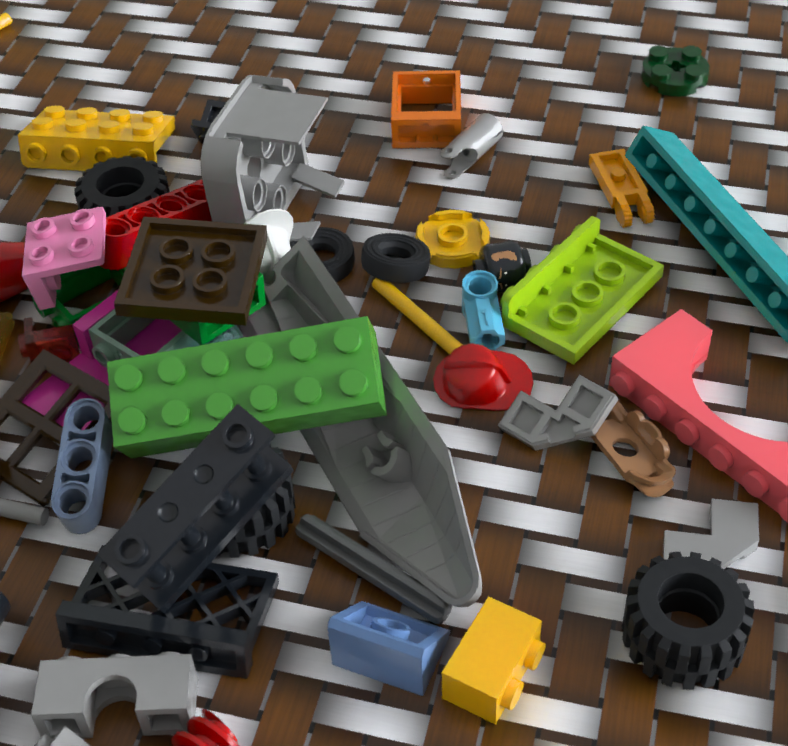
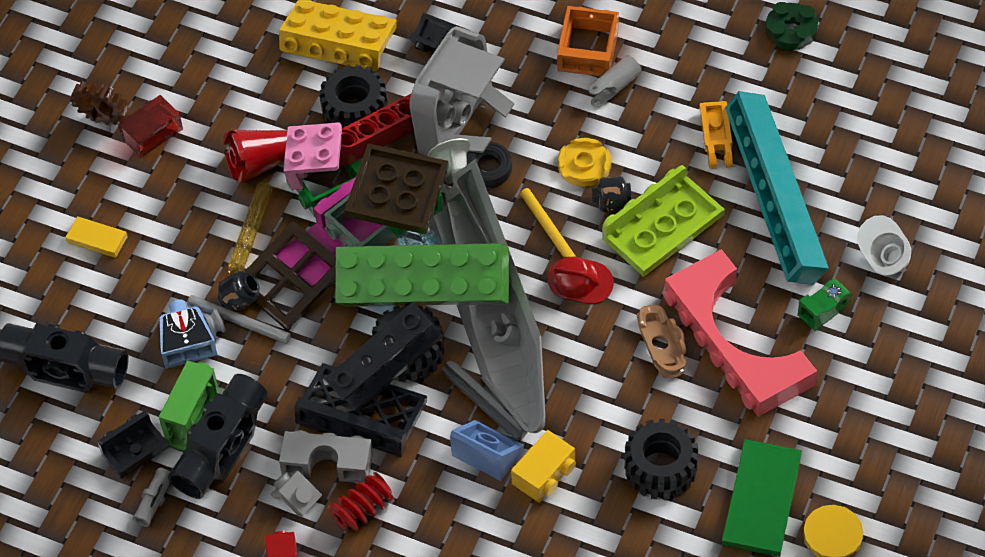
camera: 10 degrees right, 10 degrees up
clear red bracket [18,317,82,363] -> none
sand blue beam [51,398,113,534] -> none
black tyre [361,233,430,283] -> none
medium azure piece [462,270,505,351] -> none
light grey tile [498,375,618,450] -> none
light grey tile [662,499,759,569] -> none

